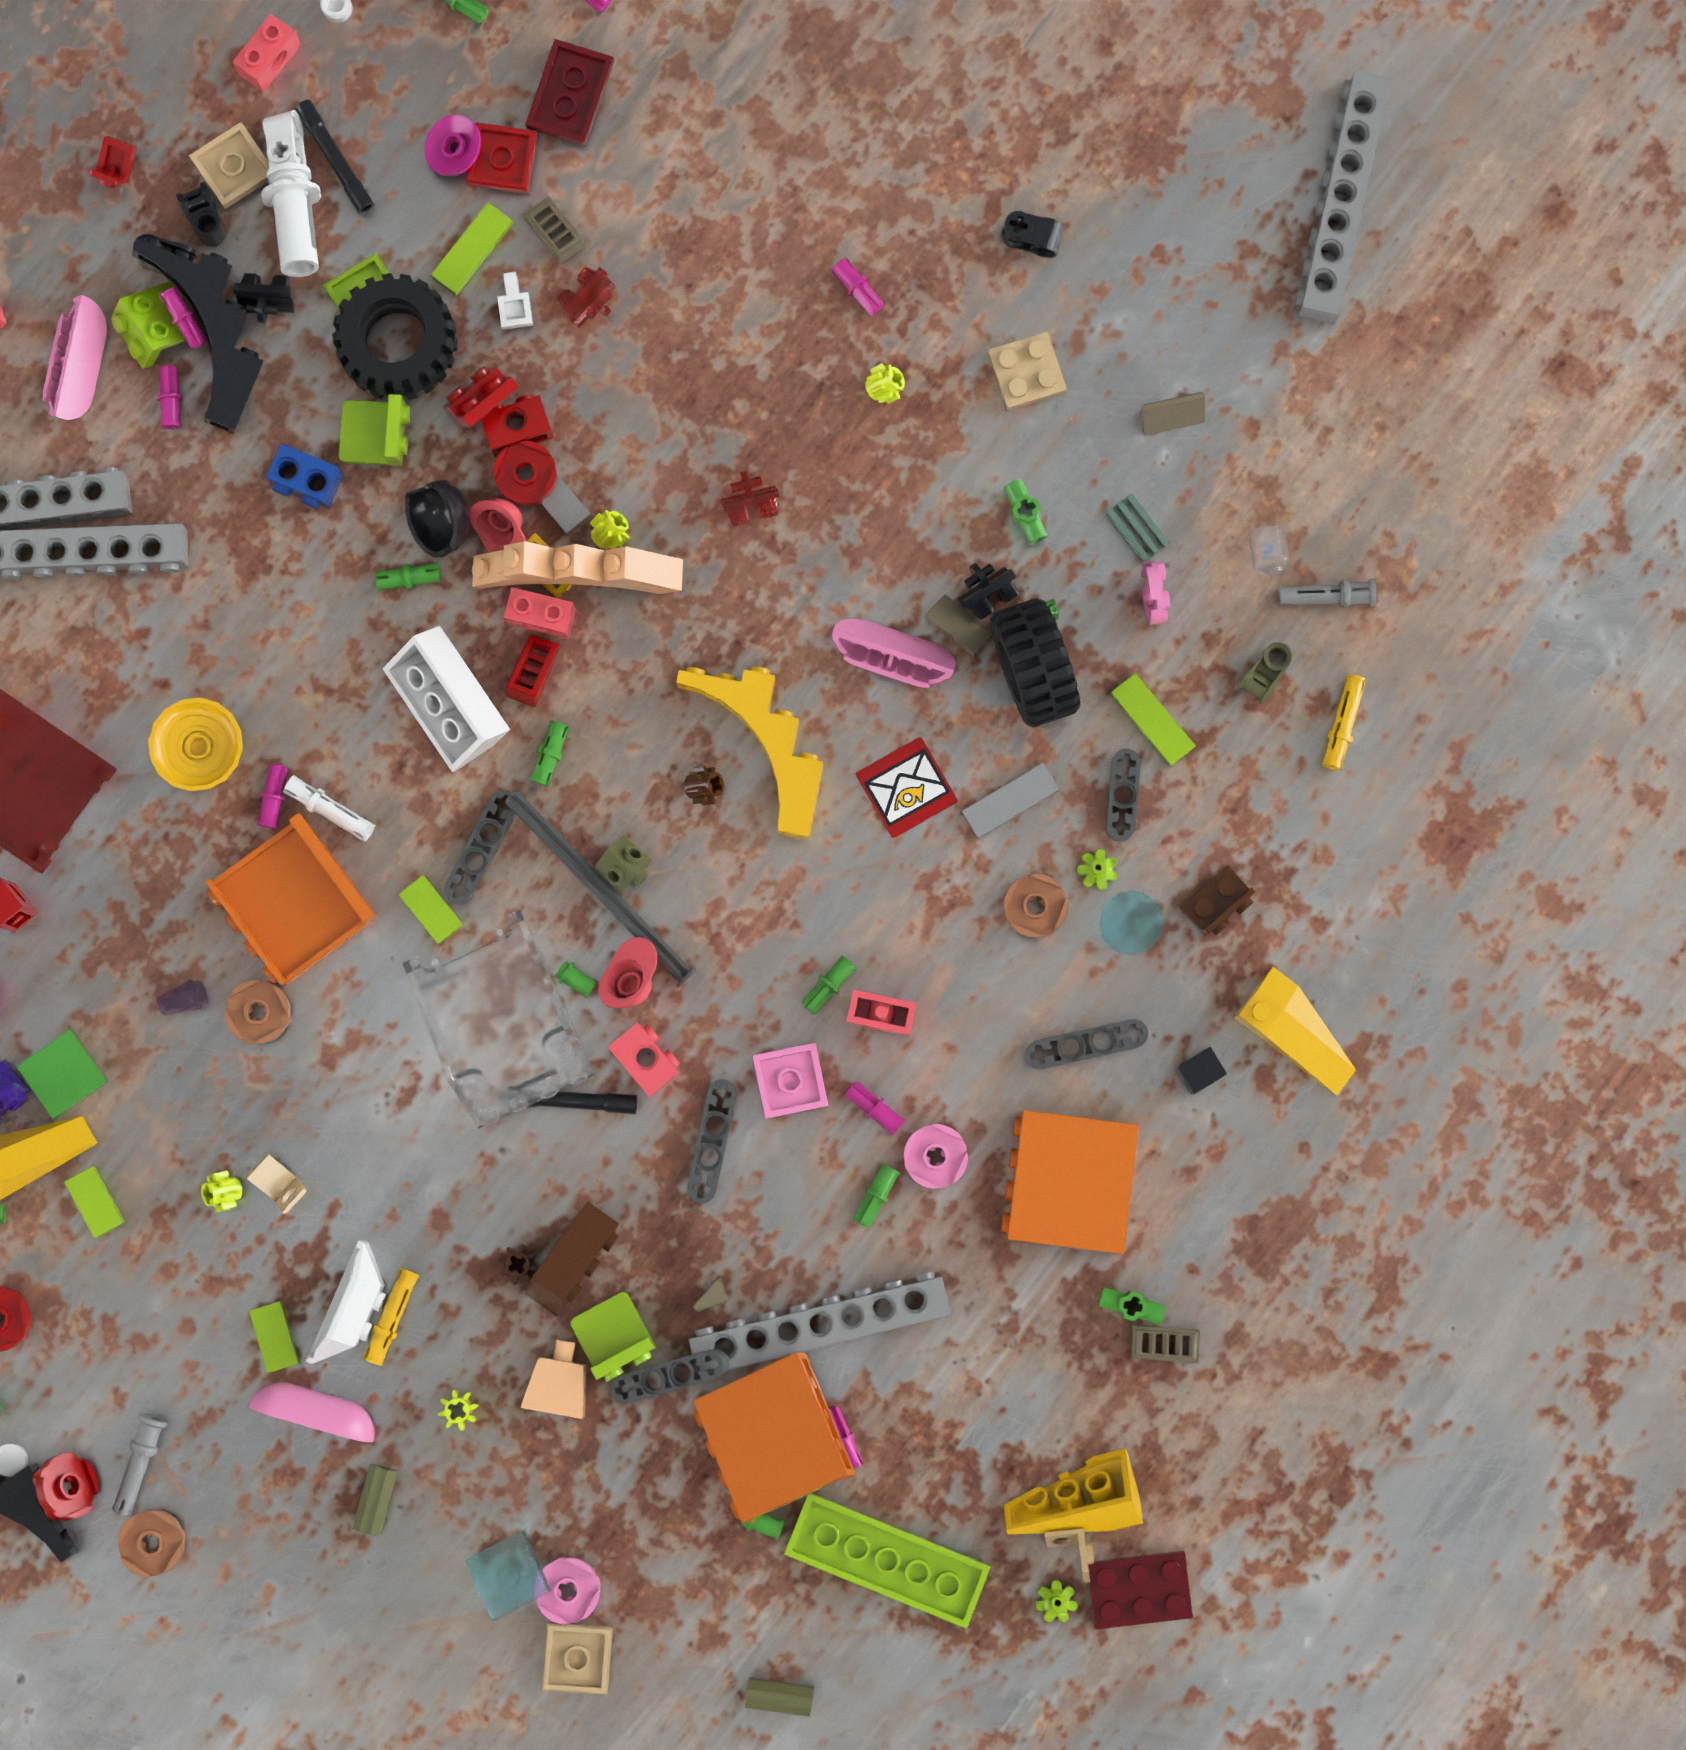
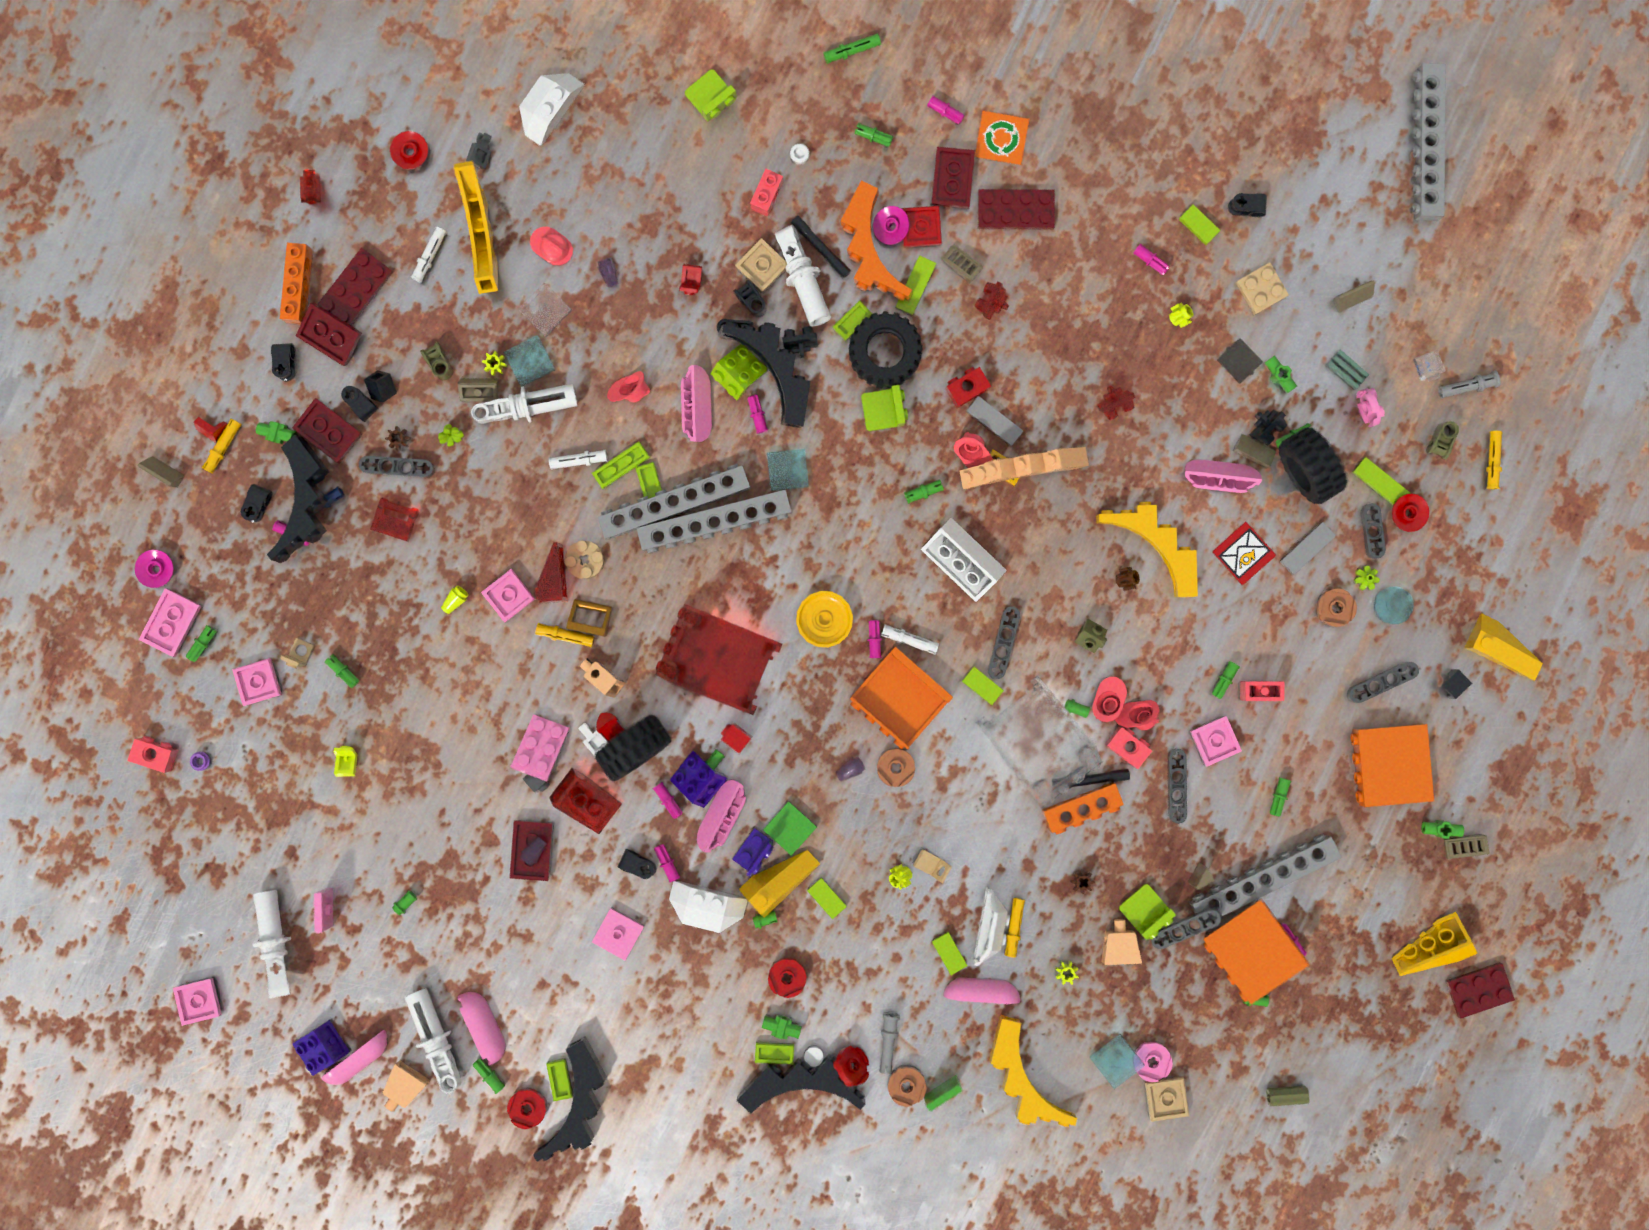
camera: 10 degrees left, 5 degrees up
dark pink axle [159,286,207,349] -> none
blue brick [266,443,344,509] -> none
olive axle [352,1464,398,1536] -> none
black cylinder [405,479,471,558] -> none
red plate [443,366,519,427] -> none
red plate [493,441,557,506] -> none
white plate [497,272,534,330] -> none
coral brick [504,587,576,640] -> none
red slope [506,634,560,707] -> none
dark grey axle [506,790,697,988] -> none
reddish brown wedge [525,1201,619,1316] -> none
bright green pin [530,720,570,787] -> none
neon yellow gear [590,510,630,549] -> none
lime plate [784,1493,991,1629] -> none
dark pink axle [846,1081,905,1136] -> none
bright pink plate [903,1124,968,1189] -> none
lime plant [1035,1579,1078,1623] -> none
tan bracket [1045,1528,1095,1582] -> none
reddish brown bracket [1180,866,1256,936] -> none
none -> clear light blue tile [767,449,809,491]
none -> orange arch [840,180,912,301]
none -> bright green tile [924,1075,962,1111]
none -> orange sticker [975,111,1029,165]
none -> dark red plate [978,189,1055,229]
none -> yellow arch [989,1015,1077,1127]
none -> orange brick [1042,782,1124,834]
none -> coral piece [1115,700,1159,730]
none -> lime tile [1179,205,1221,245]
none -> clear smoke piece [1217,338,1263,384]
none -> red dish [1392,494,1429,532]

